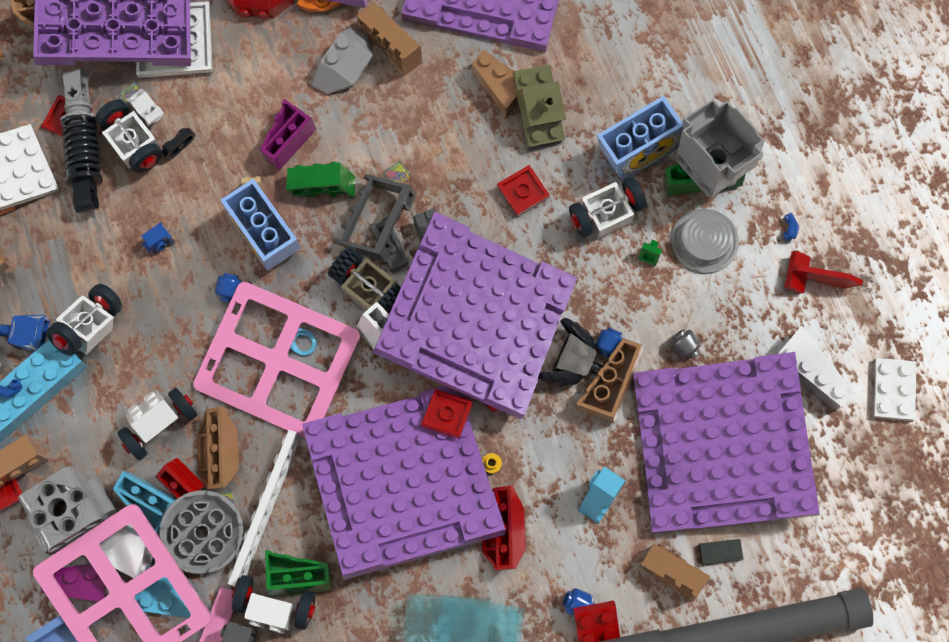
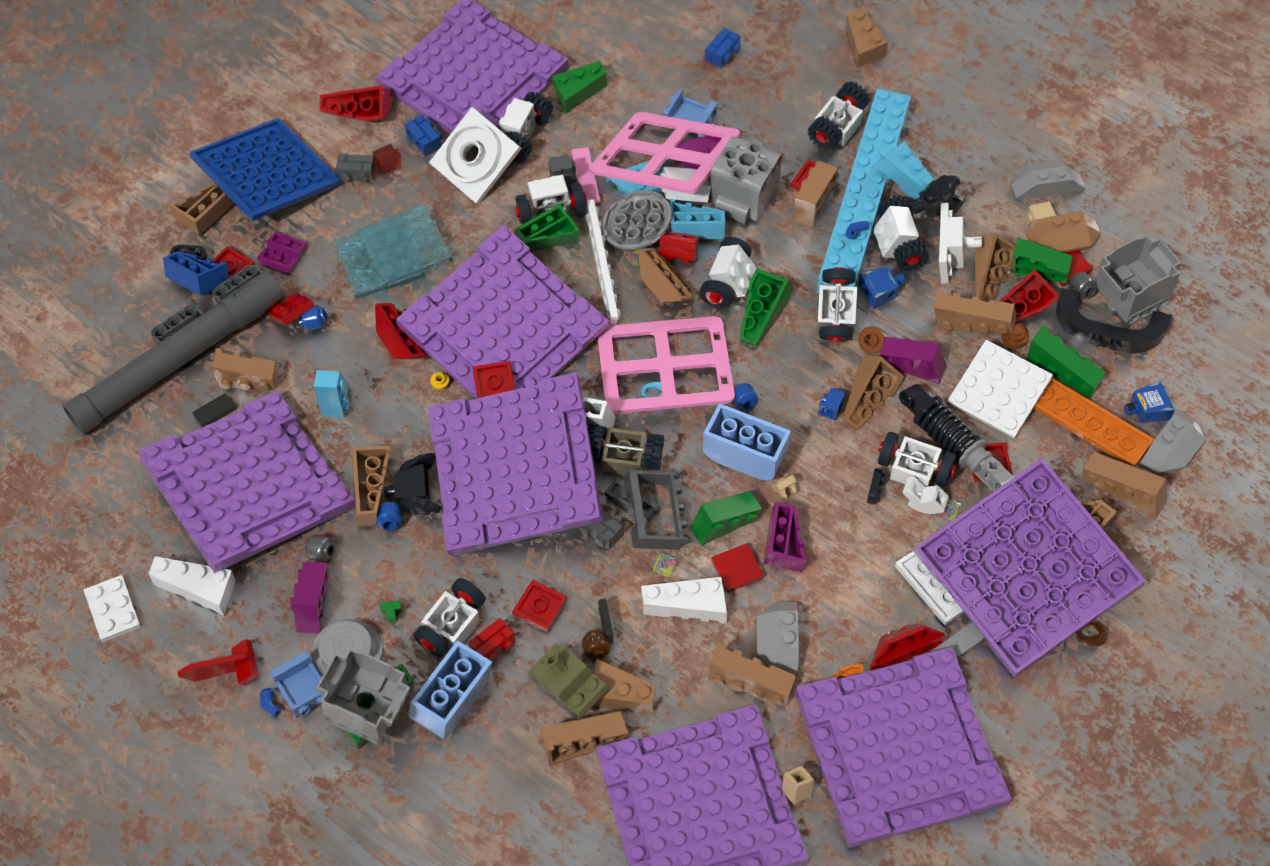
camera: 150 degrees right, 15 degrees down
none -> medium blue panel [270,651,323,718]
none -> magenta wedge [290,561,329,634]
none -> red brick [468,618,516,663]
none -> medium nougat wedge [540,711,628,766]
none -> reddish brown head [582,630,611,660]
none -> pearl dark grey tile [598,598,614,644]
none -> white wedge [641,577,727,623]
none -> red tile [711,543,764,593]
none -> green wedge [740,268,794,347]
none -> medium nougat wedge [843,355,904,430]
none -> dark orange plate [858,326,886,354]
none -> magenta wedge [879,337,946,385]

